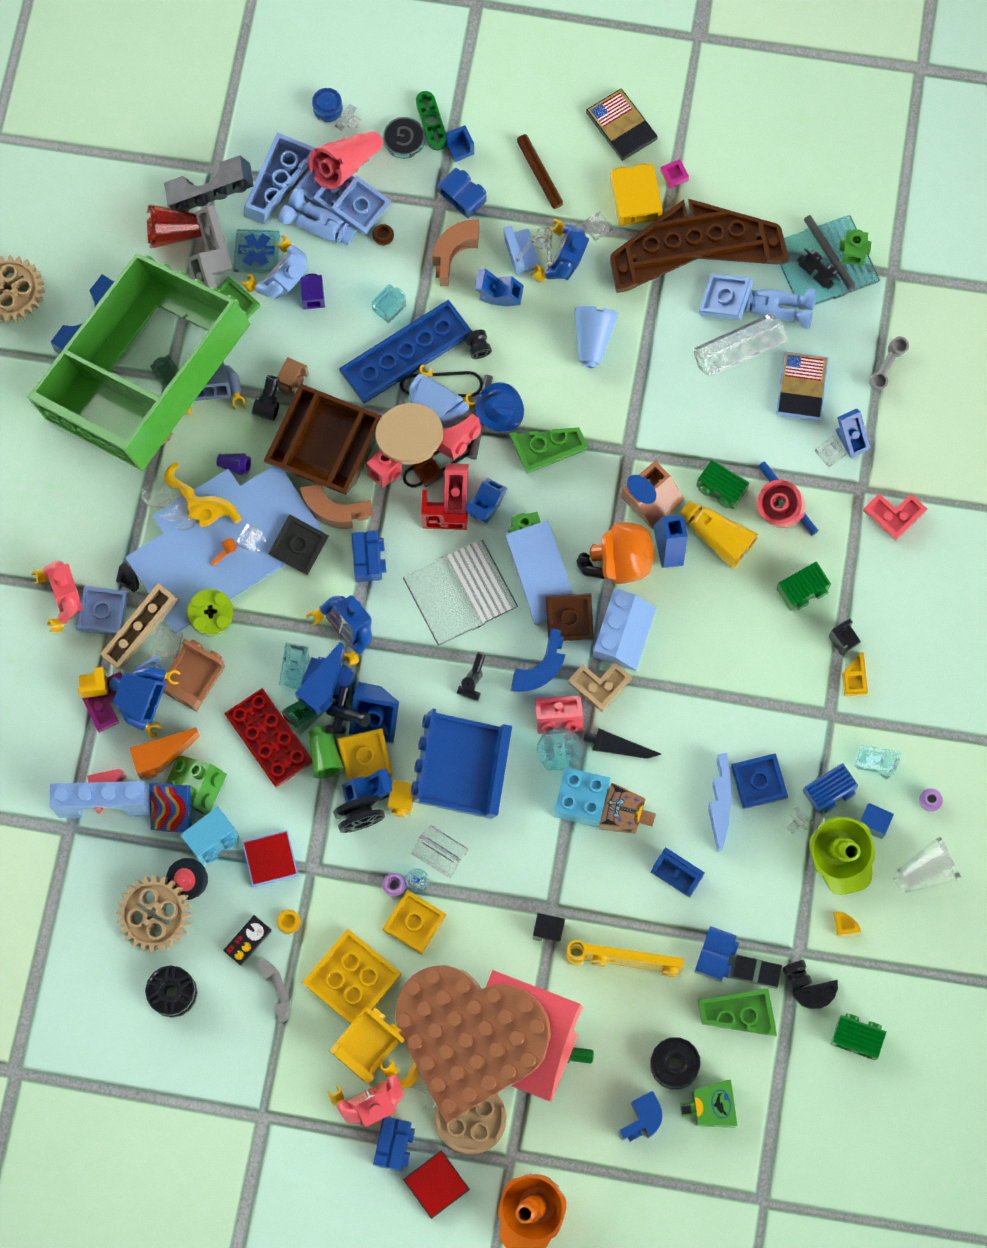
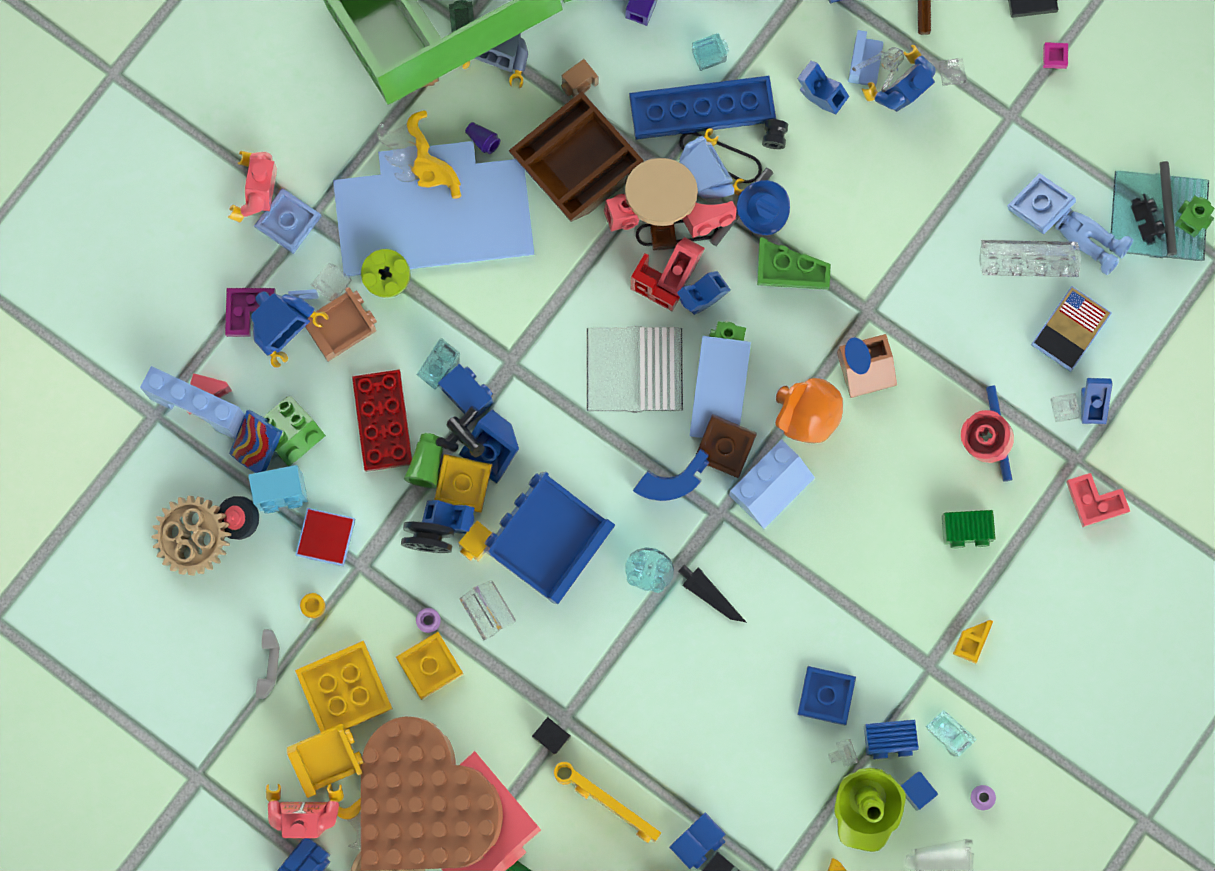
camera: 25 degrees right, 5 degrees up
yellow panel [77,667,109,698] -> none
tan brick [100,583,180,670] -> none
pearl dark grey tile [116,562,139,592] -> none
orange slope [130,727,200,780] -> none
black wheel [145,965,198,1018] -> none
orange hand [210,538,237,566] -> none
tile [223,915,272,966] -> none
clear tile [235,524,266,553] -> none
black pin [252,375,280,421] -> none
pearl dark grey tile [268,514,329,576] -> none
clear green slope [282,701,323,735] -> none
blue slope [295,642,345,716] -> none
nougat arch [300,484,374,529] -> none
blue torso [306,595,372,667] -> none
blue brick [351,531,386,582] -> none
clear light blue tile [405,869,429,893] -> none
nougat arch [432,219,480,287] -> none
black piece [457,652,486,701] -> none
coral bracket [535,696,583,734] -> none
medium azure brick [554,767,610,828] -> none
tan plate [568,663,632,712] -> none
light blue cone [574,306,618,368] -> none
black arm [576,552,604,579] -> none
medium nougat torso [599,783,656,834] -> none
yellow brick [610,163,663,226] -> none
reddish brown wing [610,199,789,293] -> none
blue hinge [650,847,705,898] -> none
blue slope [653,515,688,568] -> none
yellow piece [680,500,759,569] -> none
green brick [696,459,750,509] -> none
light blue slope [708,753,731,852] -> none
black panel [829,618,861,655] -> none
light grey bar [869,336,909,391] -> none

